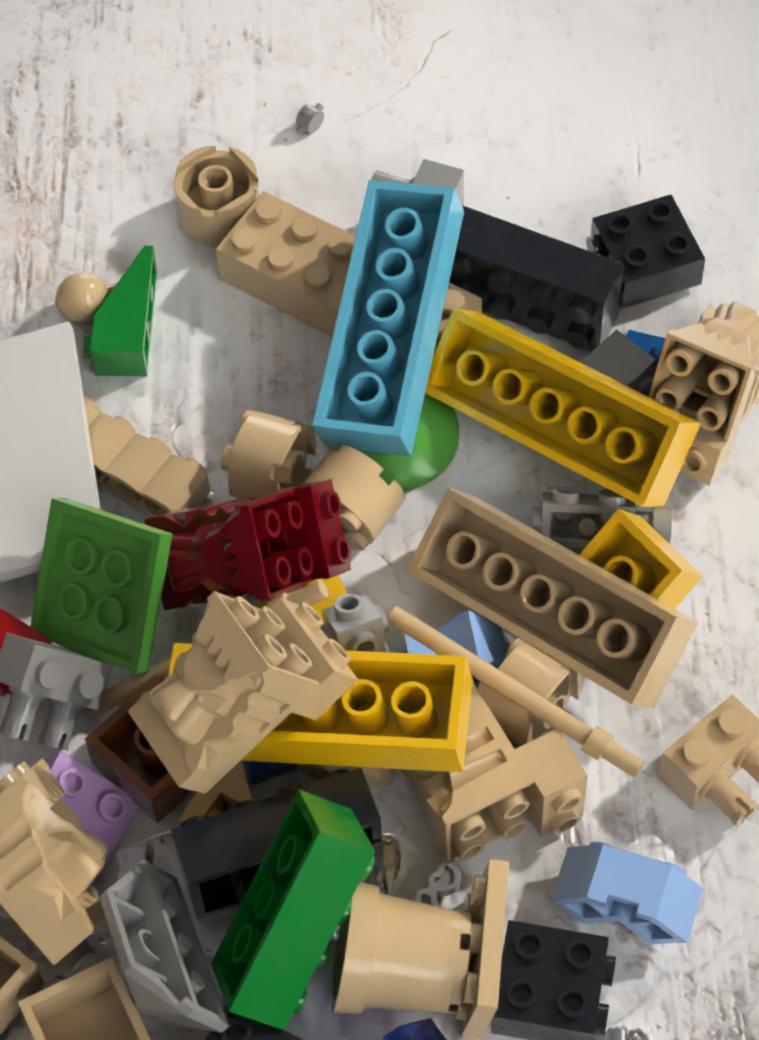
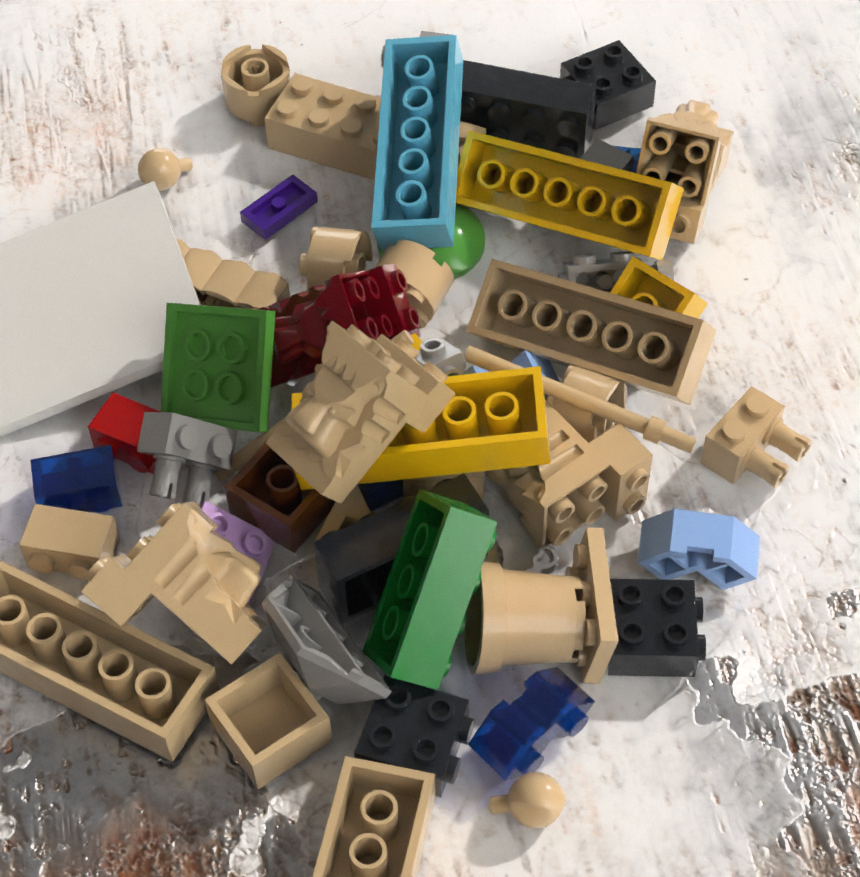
camera: 10 degrees left, 5 degrees down
green slope [84,245,158,376] -> none
light grey piece [296,103,324,134] -> none
none -> dark purple plate [240,174,318,240]

